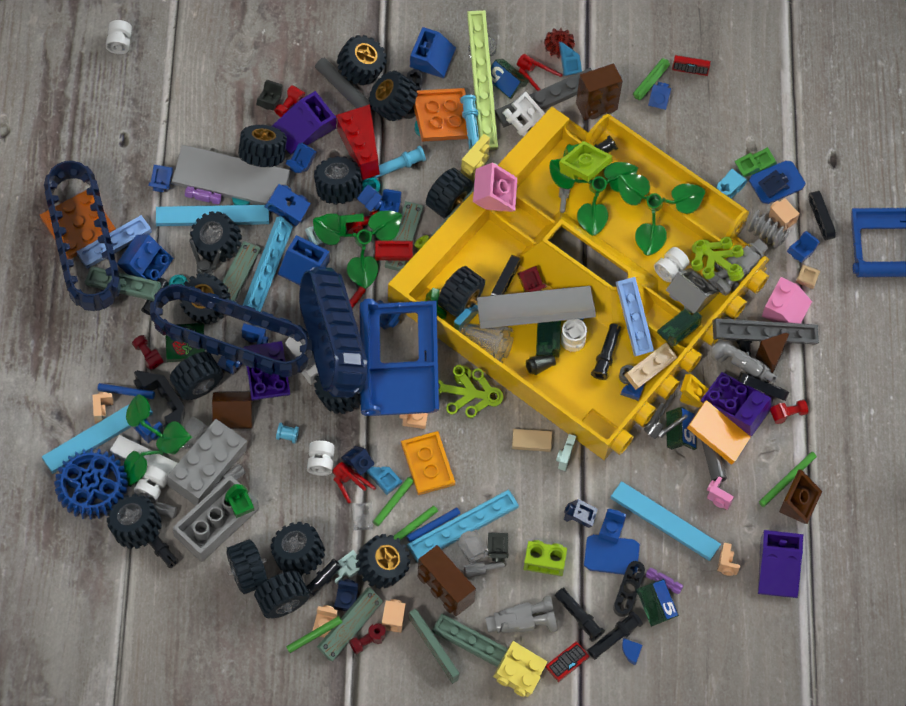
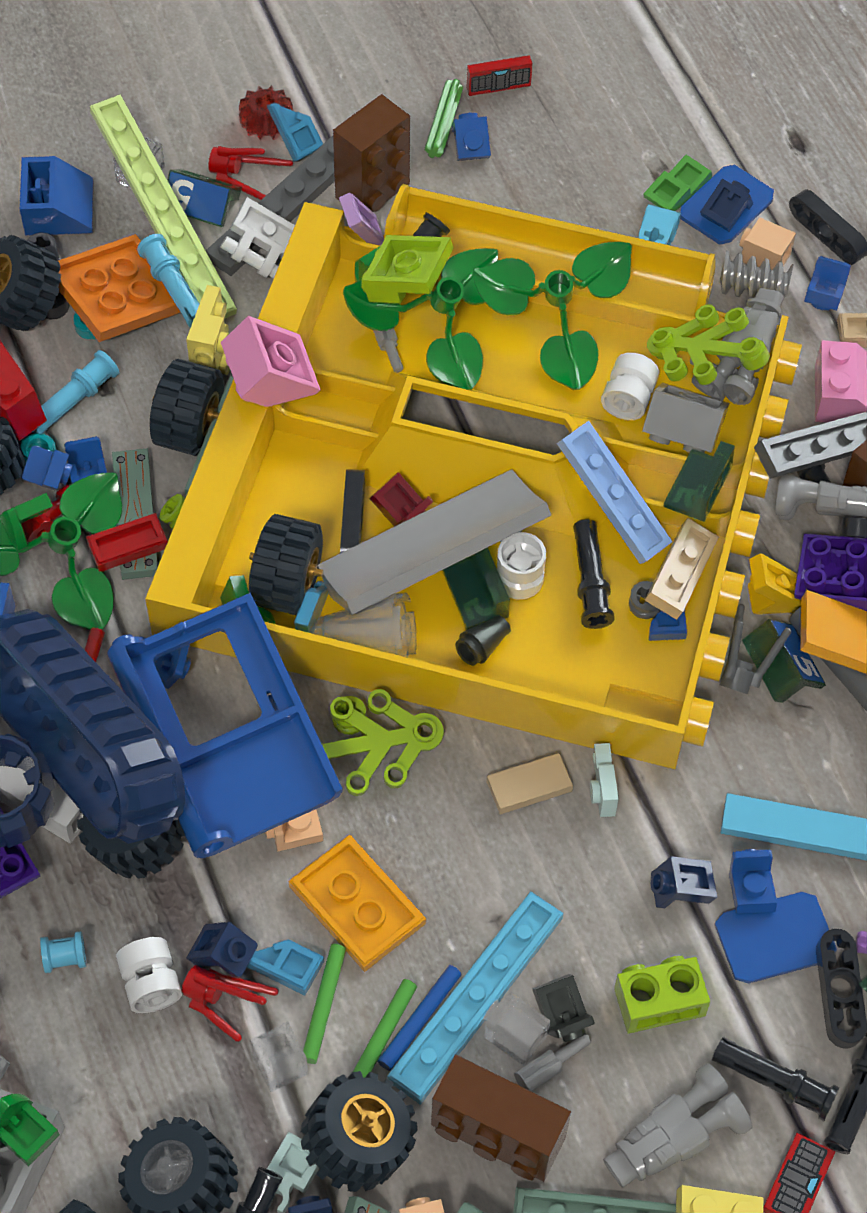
camera: 20 degrees left, 5 degrees down
none -> lavender tile [339,193,384,246]

